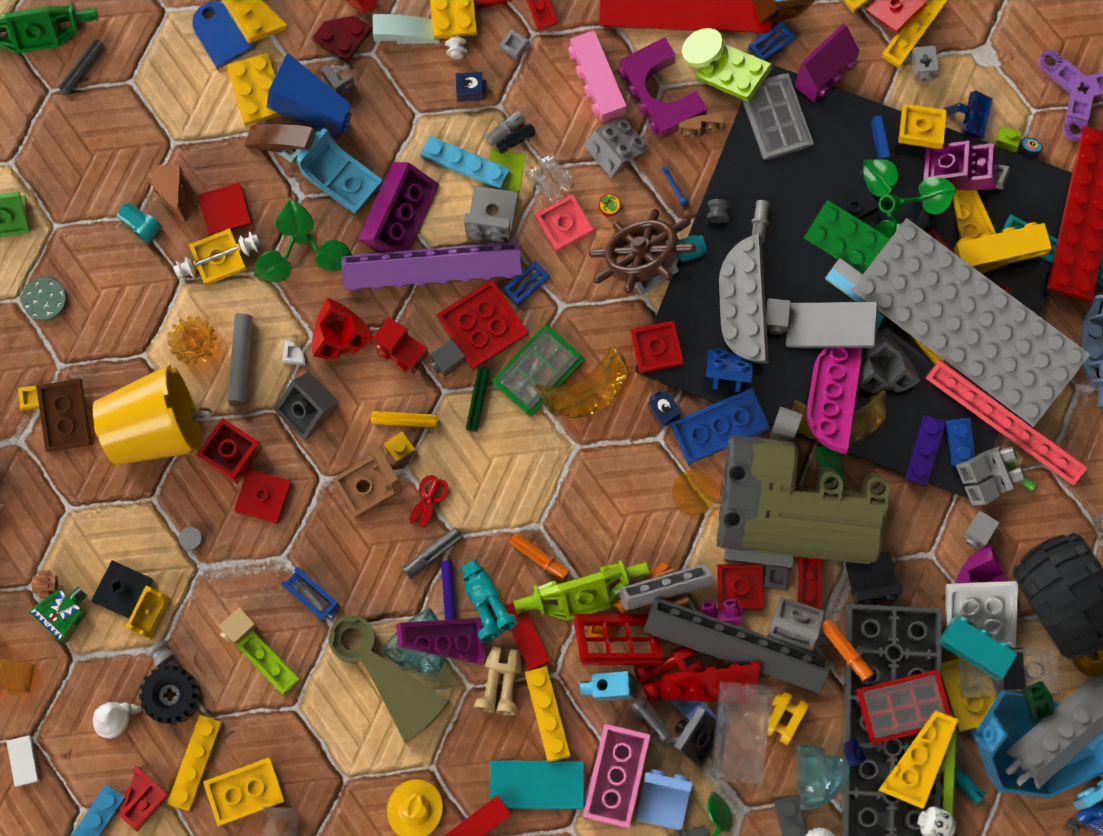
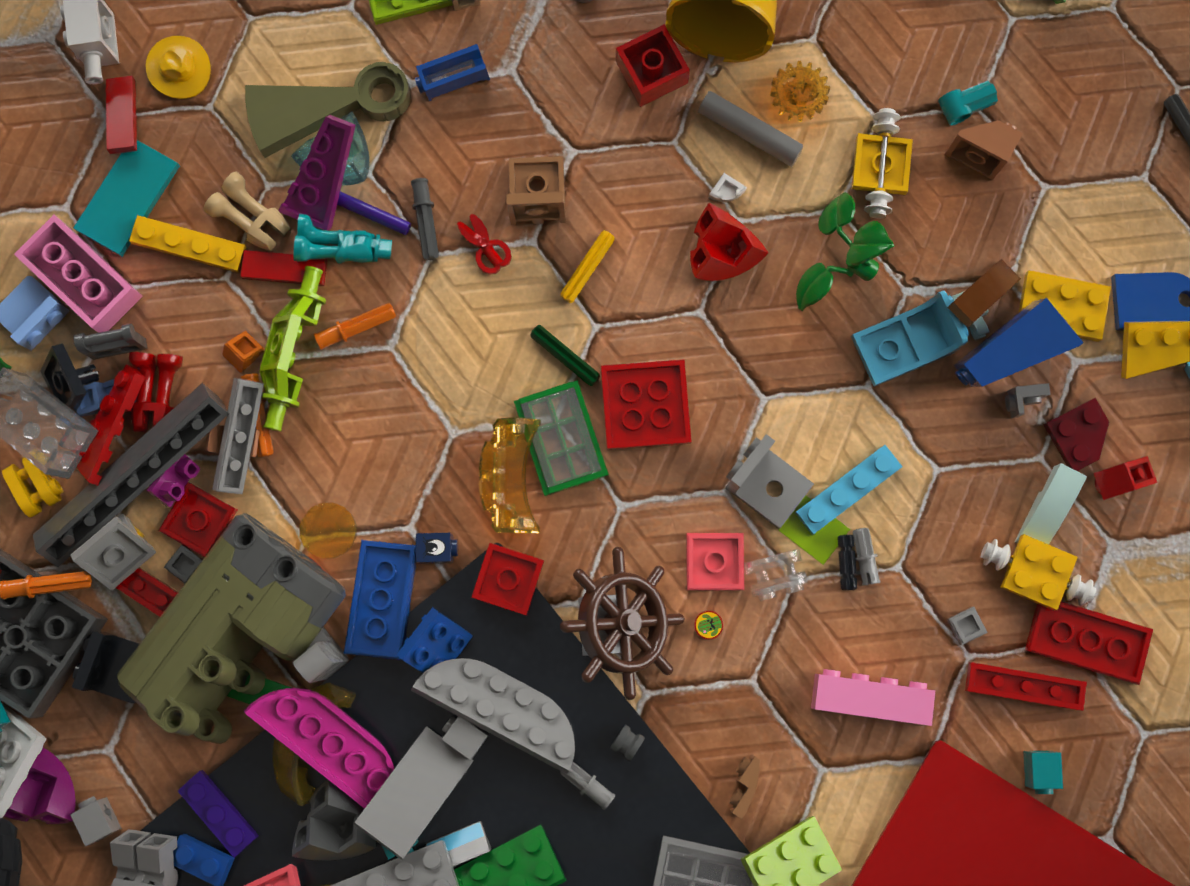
camera: 120 degrees right, 5 degrees up
red tile [197,182,252,236] -> none
red plate [233,468,292,525] -> none
dark grey slope [274,372,340,440] -> none
medium lavender brick [341,241,522,291] -> none
magenta slope [358,162,439,253] -> none
red brick [373,317,428,374] -> none
yellow plate [384,431,415,463] -> none
dark grey brick [430,339,466,377] -> none
dark blue brick [456,72,487,102] -> none
blue tile [503,260,550,307] -> none
red piece [574,614,663,666] -> none
medium azure torso [580,671,635,701] -> none
light grey bracket [584,118,649,178] -> none
magenta arch [617,37,707,140] -> none
blue hinge [662,166,688,206] -> none
teal brick [677,235,707,262] -> none
yellowish green tile [682,28,725,68] -> none

